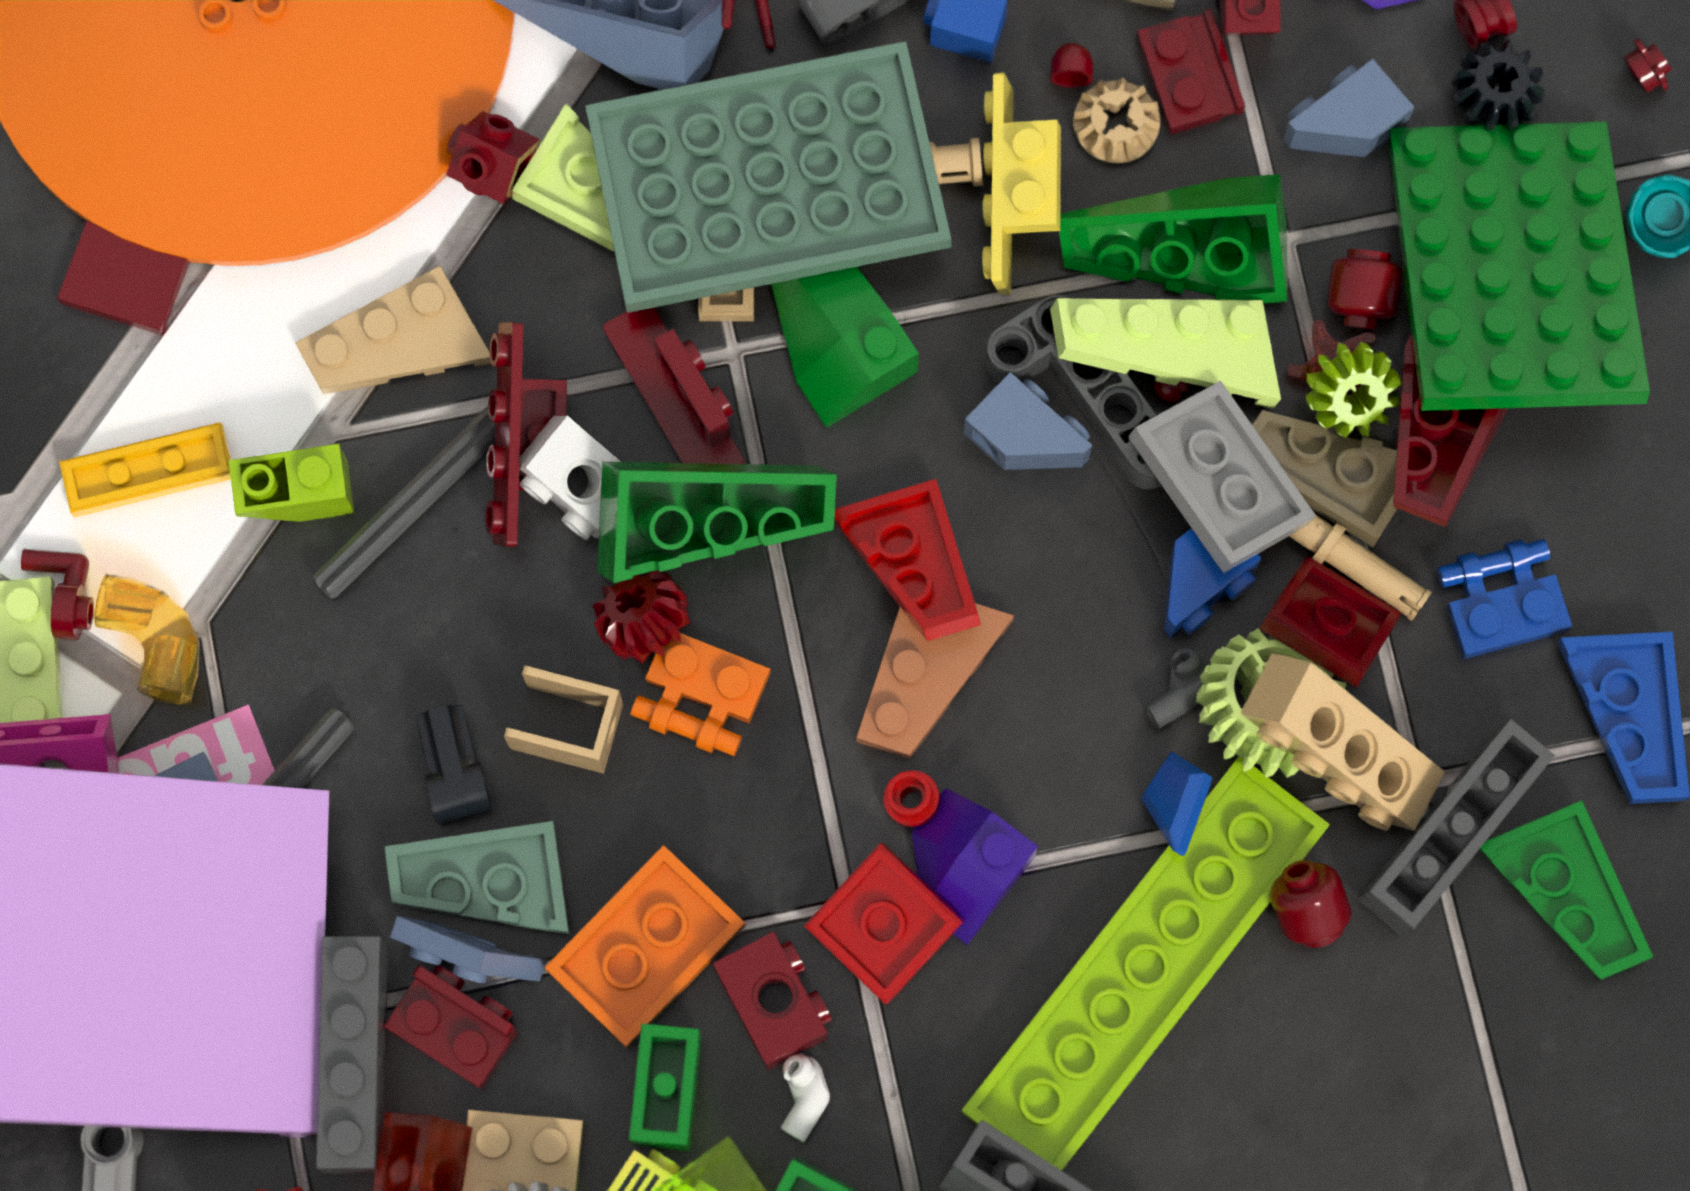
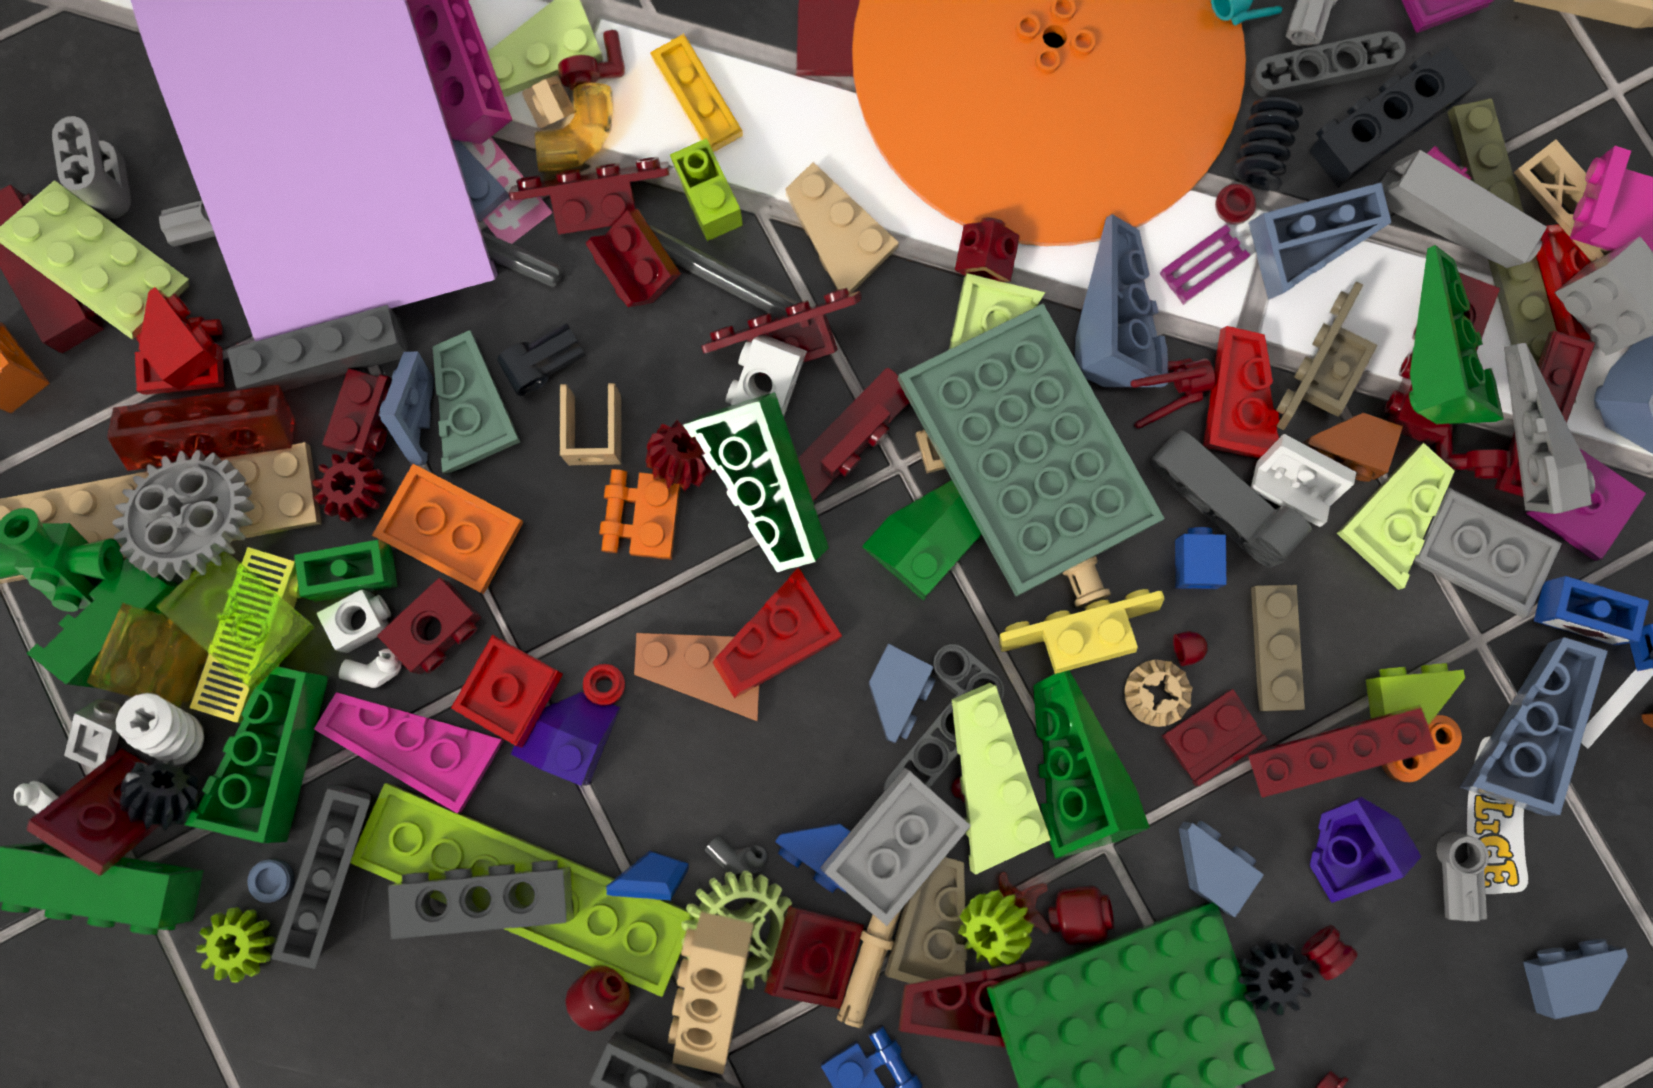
camera: 75 degrees right, 5 degrees up
none -> dark red gear [312,451,386,522]
none -> dark pink wing [314,692,504,814]
none -> white brick [317,589,391,653]
none -> dark grey brick [388,860,574,939]
none -> dark red bracket [508,157,670,235]
none -> tan bracket [522,75,575,128]
none -> dark red bracket [586,209,681,307]

